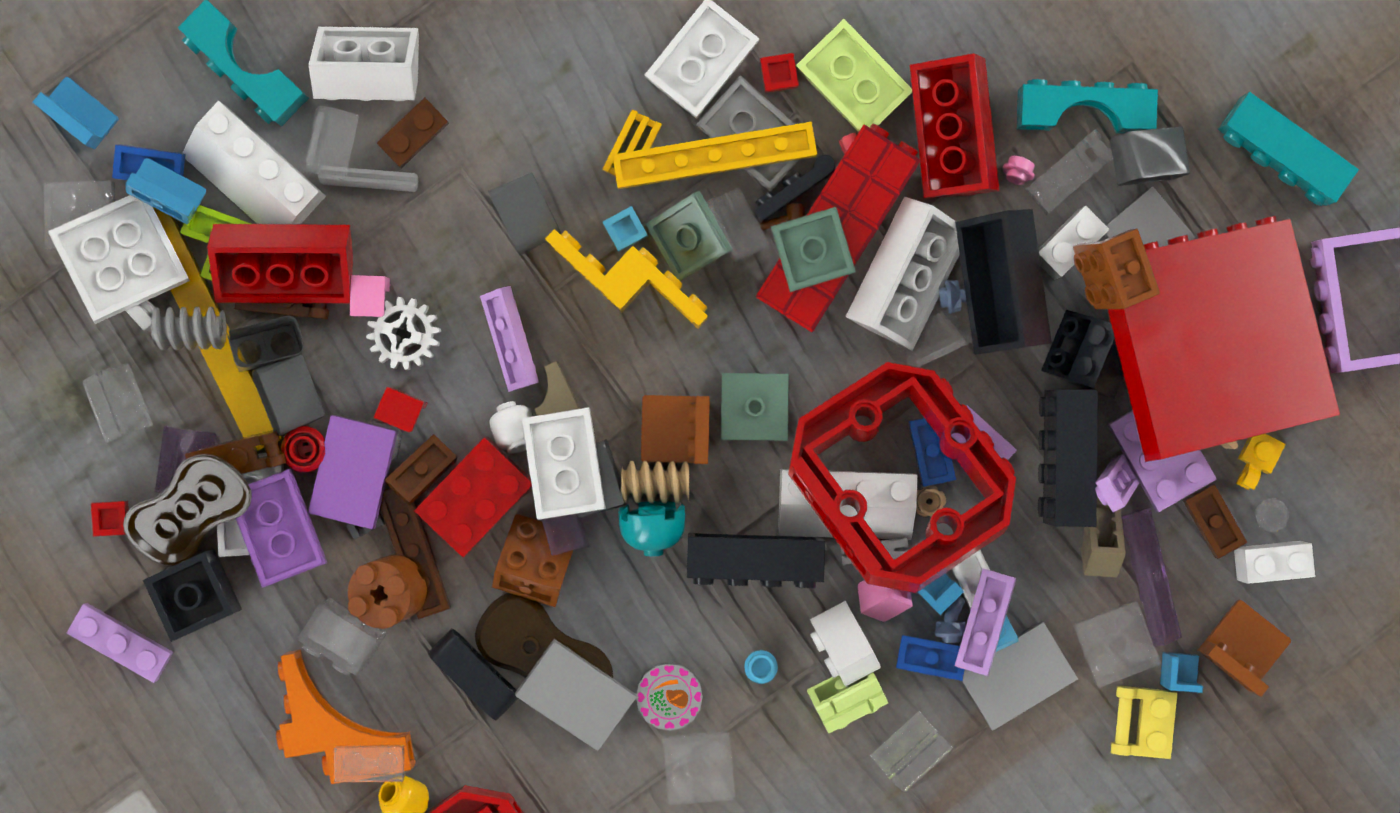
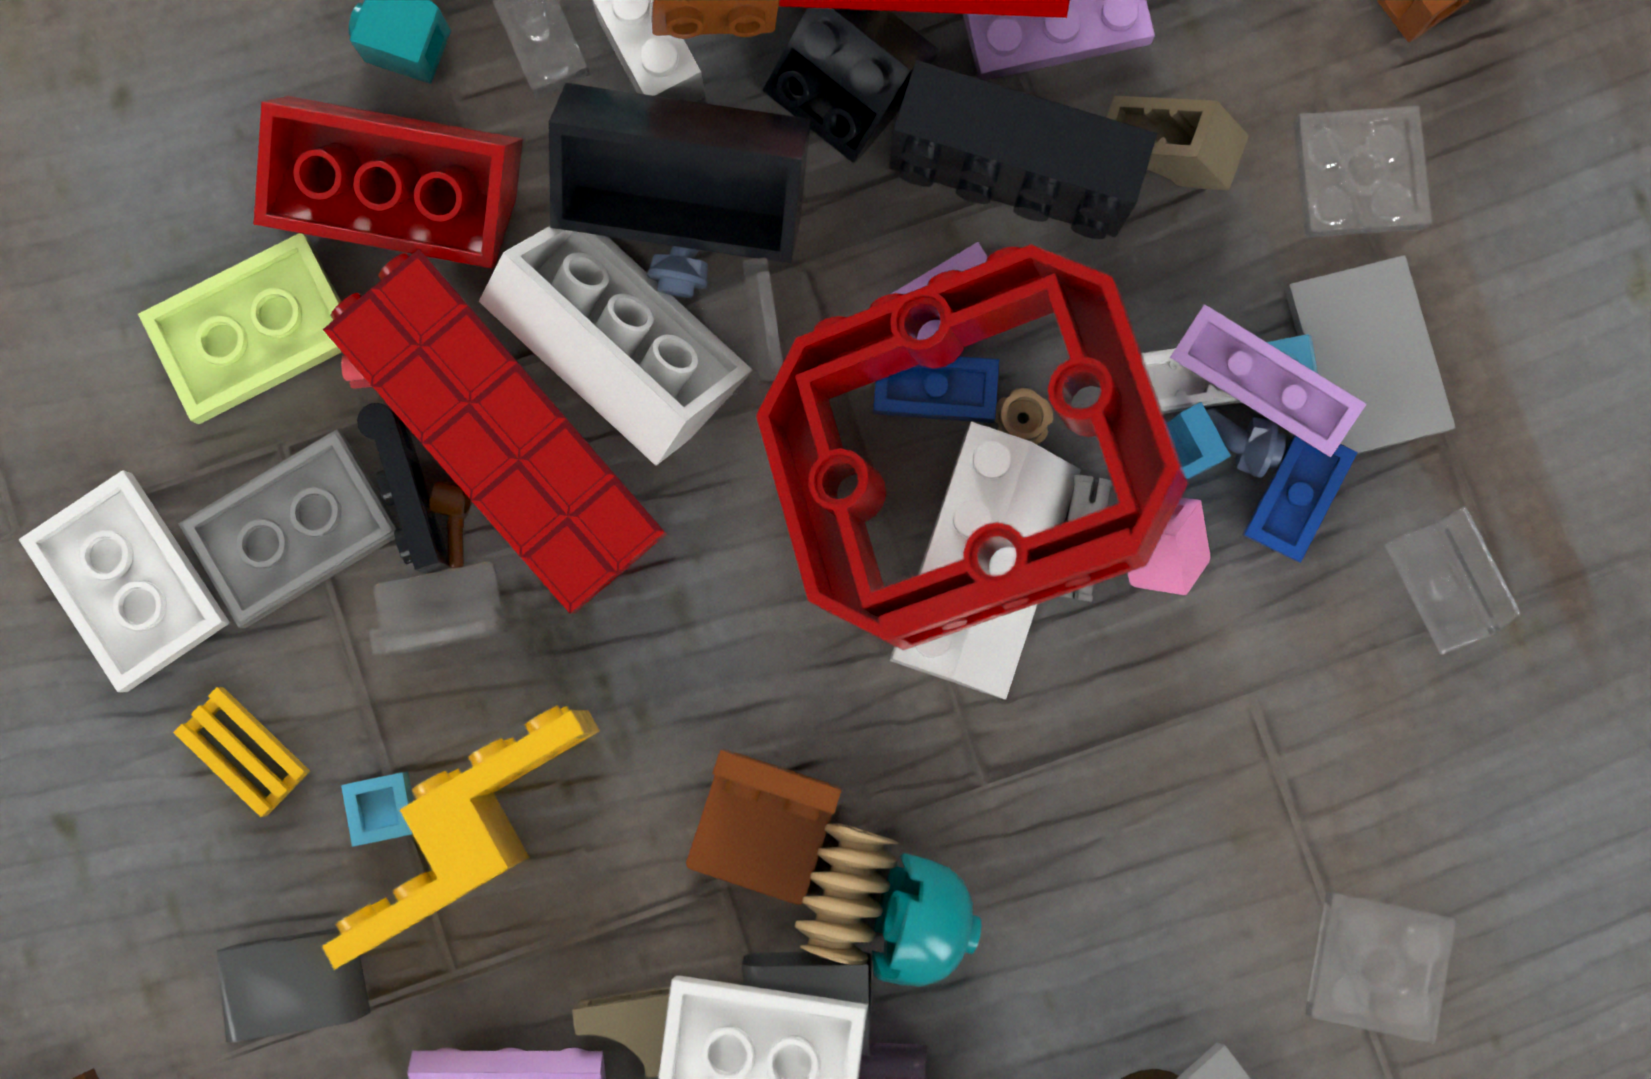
camera: 80 degrees left, 5 degrees down
yellow plate [612,122,817,189] -> none
light grey tile [636,662,703,731] -> none
sand green plate [646,191,733,281] -> none
black piece [687,533,825,588] -> none
sand green plate [721,373,789,441] -> none
medium azure plate [744,650,778,684] -> none
red plate [760,53,799,93] -> none
sand green plate [771,207,856,292] -> none
yellowish green brick [807,672,888,733] -> none
white brick [810,601,881,687] -> none
bright pink plate [1003,156,1035,185] -> none
lavender plate [1095,454,1140,512] -> none
light yellow plate [1110,686,1177,759] -> none
clear purple plate [1122,508,1182,647] -> none
dark azure panel [1160,652,1203,693] -> none

